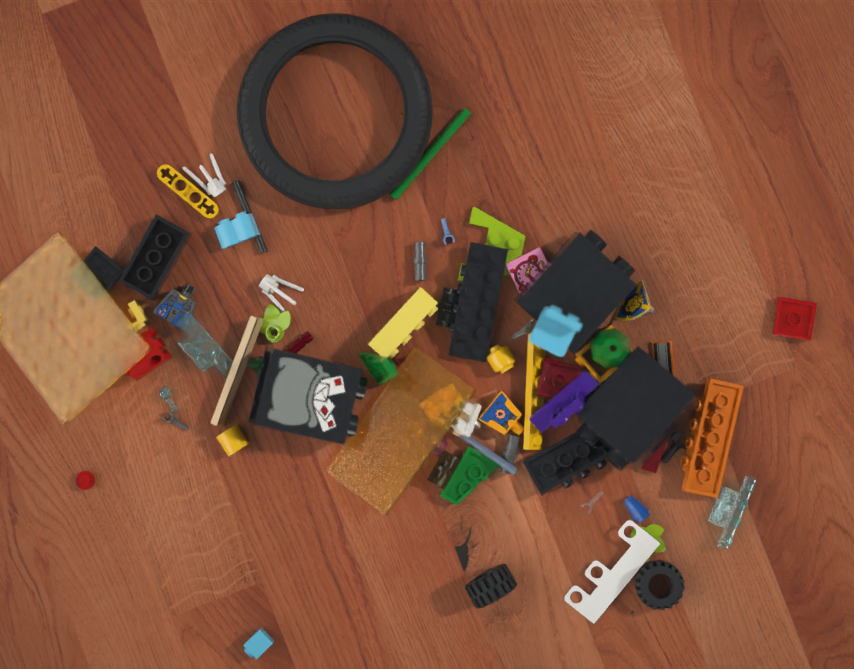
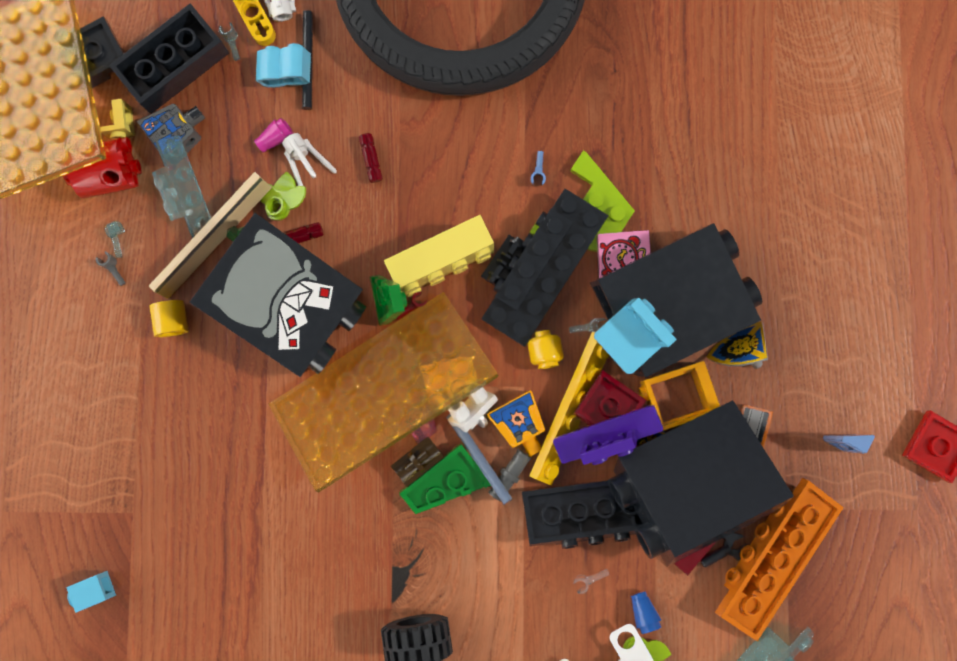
camera: 25 degrees right, 5 degrees down
green piece [389,107,471,201] -> none
dark grey pin [413,242,428,281] -> none
green cone [590,328,631,369] -> none
none -> clear light blue hand [219,23,240,61]
none -> dark pink cone [254,118,294,153]
none -> dark red axle [359,133,383,183]
none -> medium blue slope [823,434,875,454]

